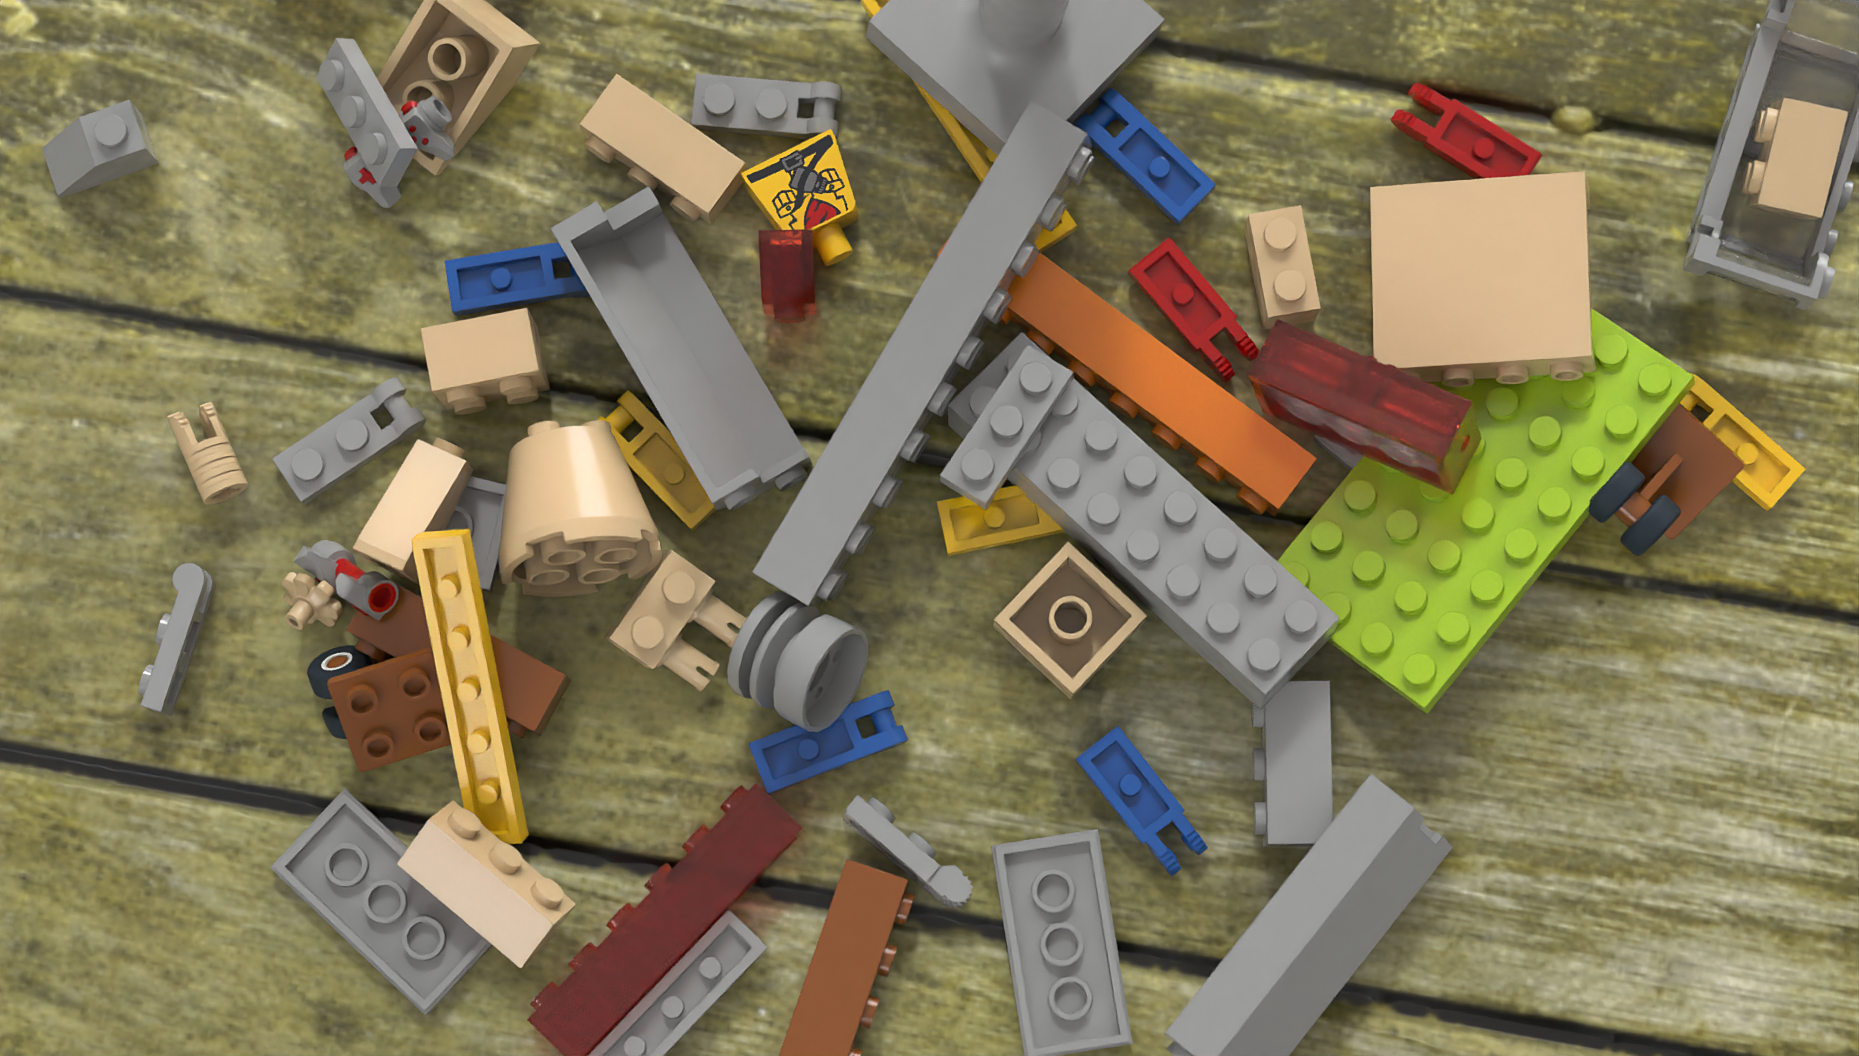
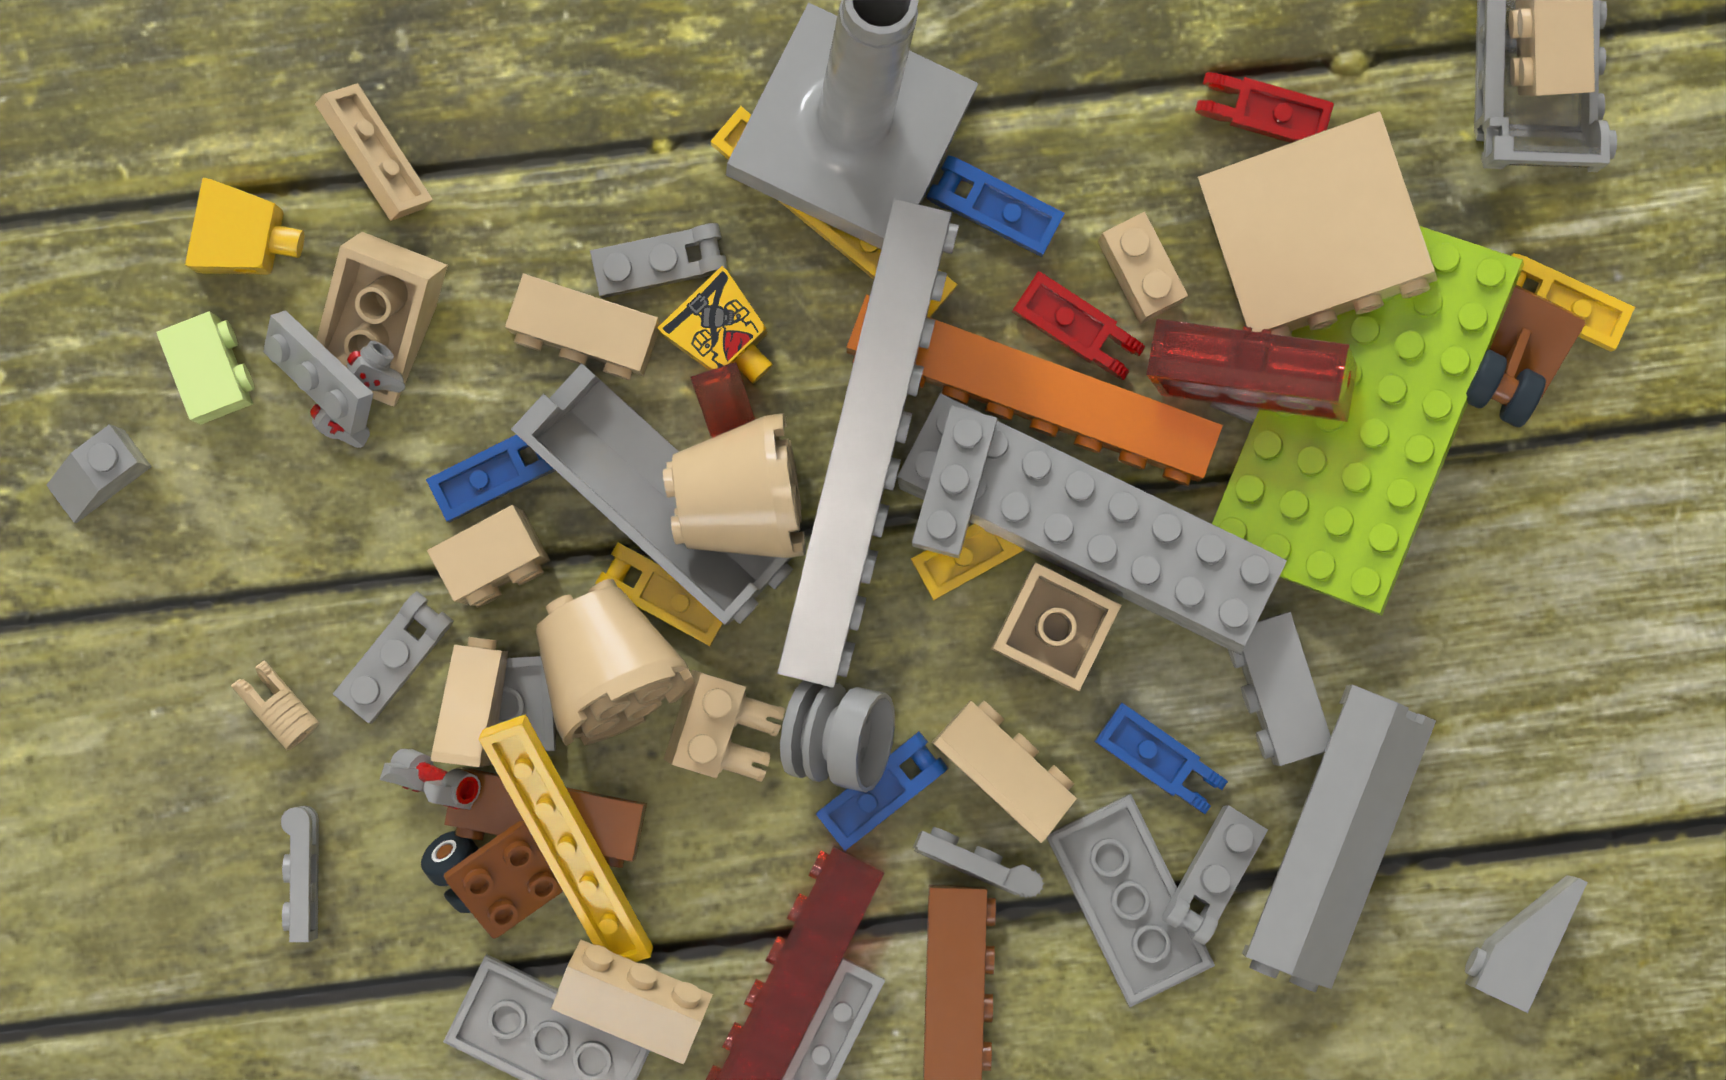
camera: 20 degrees left, 5 degrees up
tan plant [281,572,343,630] -> none
none -> yellowish green brick [156,311,255,424]
none -> tan cone [663,413,806,558]
none -> tan slope [932,700,1077,843]
none -> light grey plate [1162,805,1268,945]

